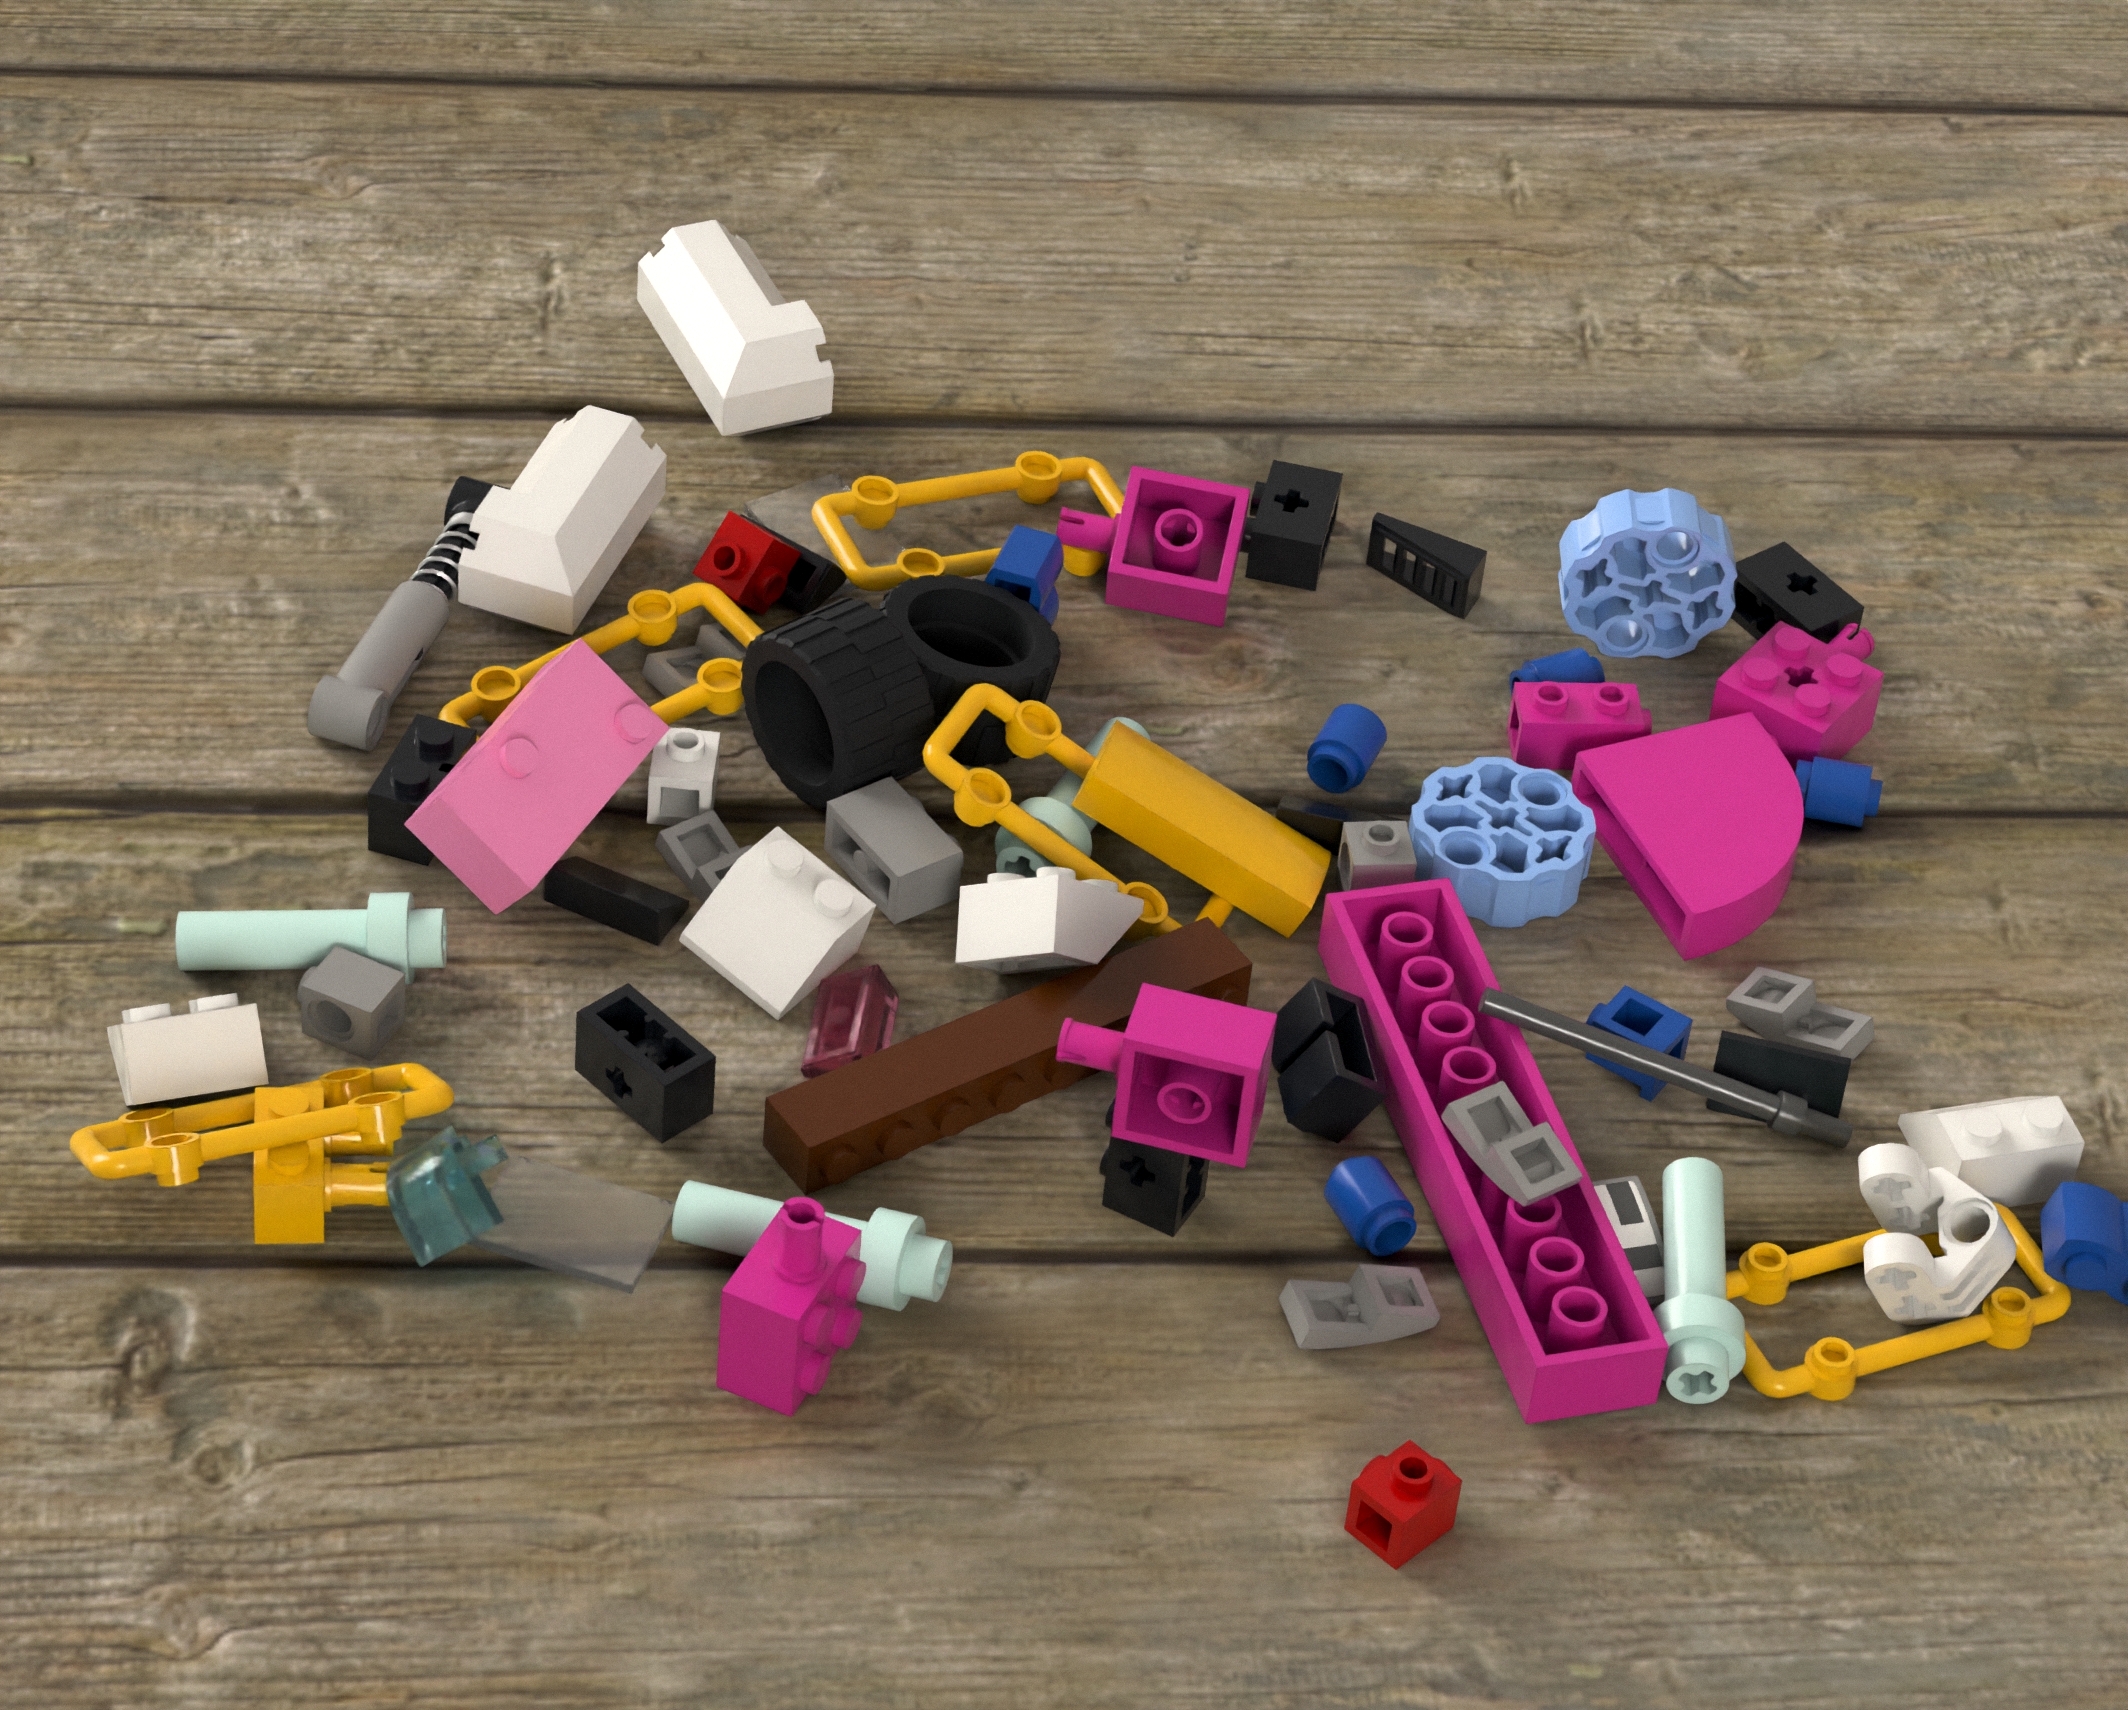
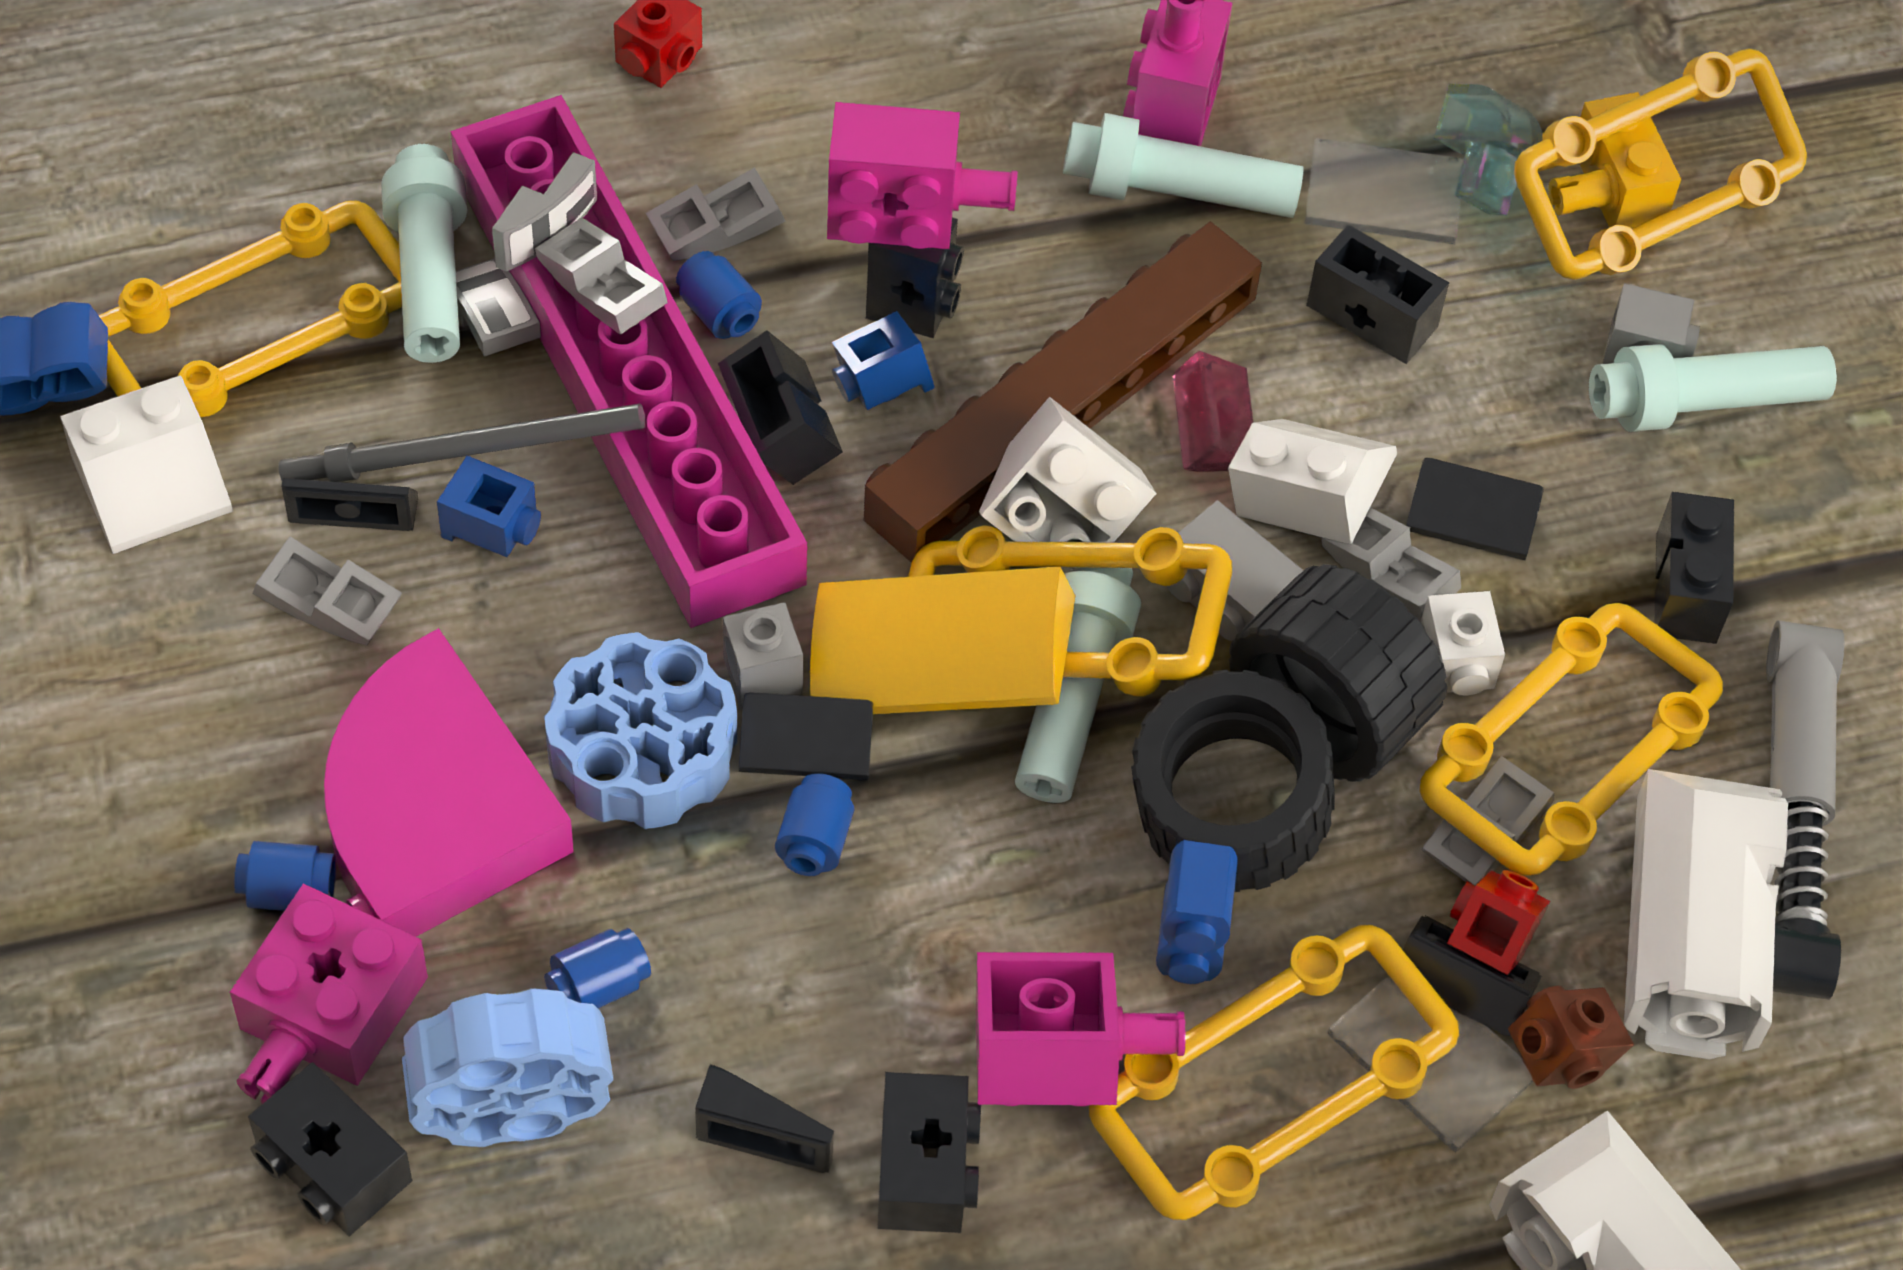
camera: 170 degrees right, 15 degrees up
white slope [107,993,269,1106] -> none
bright pink brick [404,638,670,915] -> none
dark pink brick [1507,681,1652,770] -> none
white piece [1858,1143,2017,1325] -> none
none -> slope [492,152,597,272]
none -> copper brick [1508,986,1634,1089]

